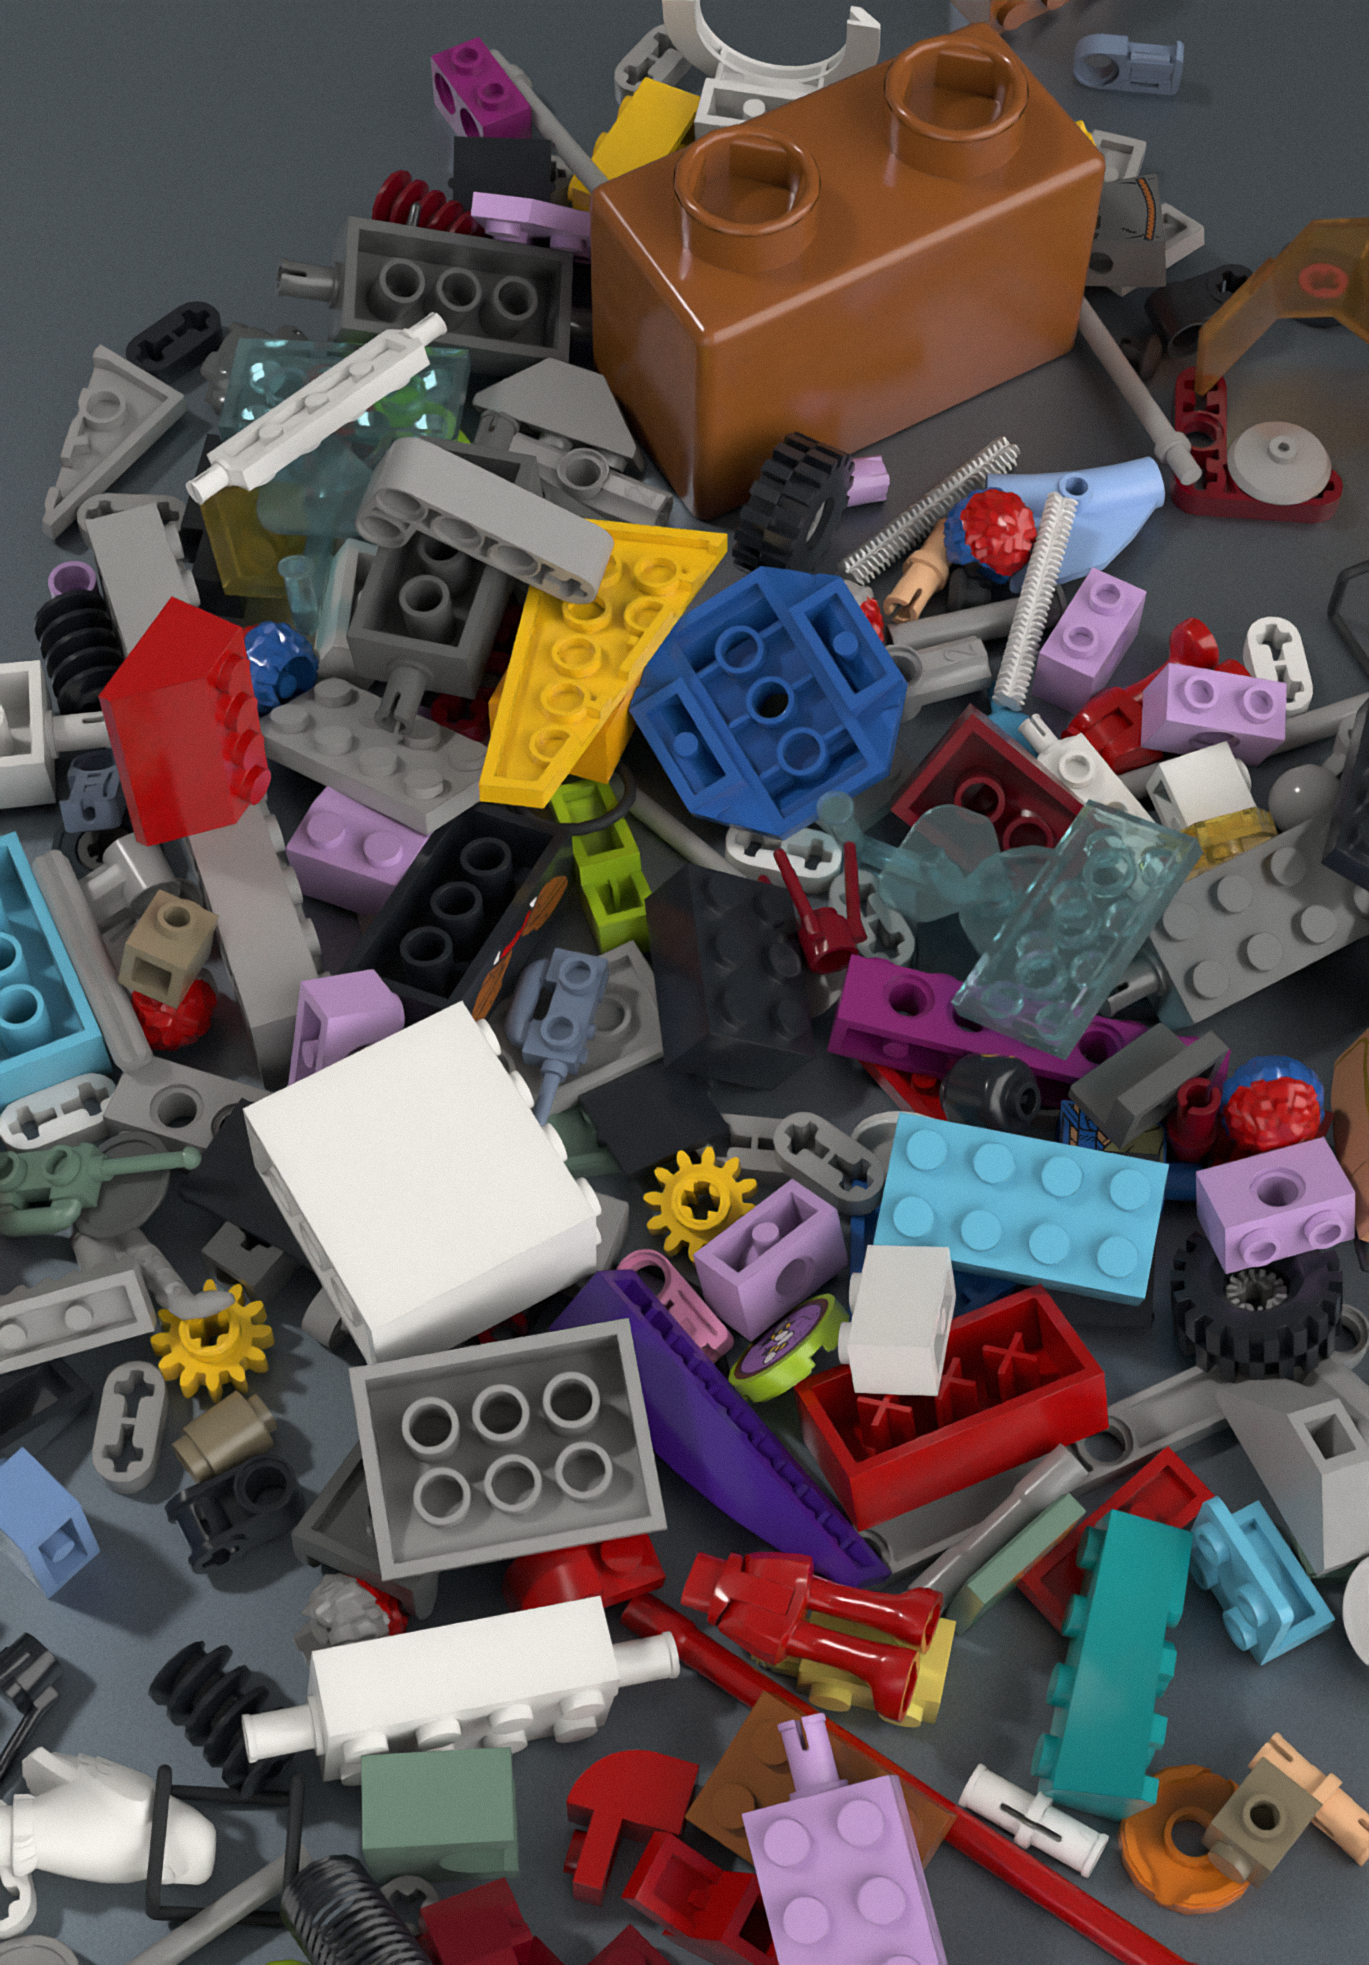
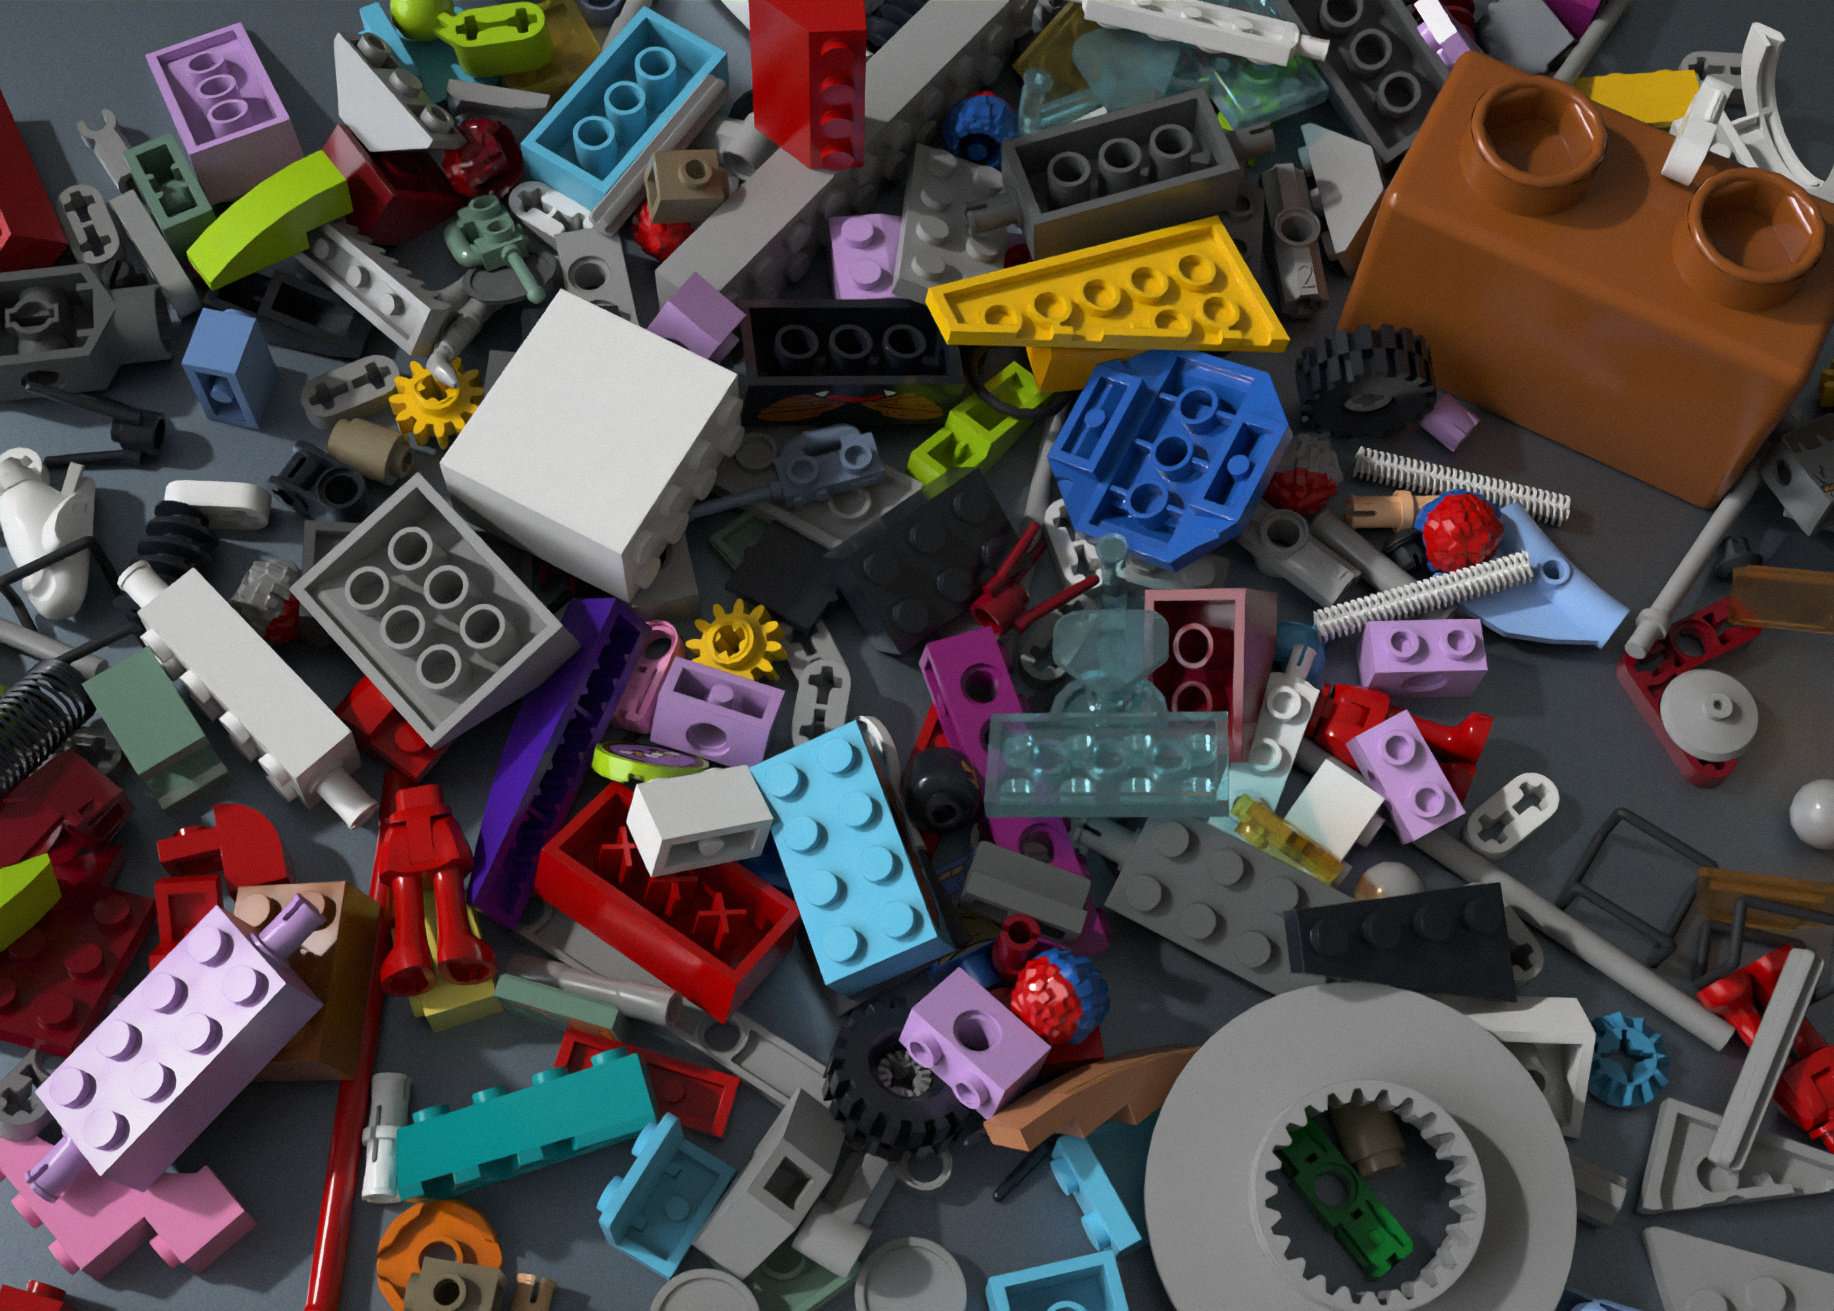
camera: 55 degrees right, 5 degrees up
light grey beam [354,437,614,604] -> none
none -> white beam [164,480,272,530]
none -> white piece [1661,75,1734,186]

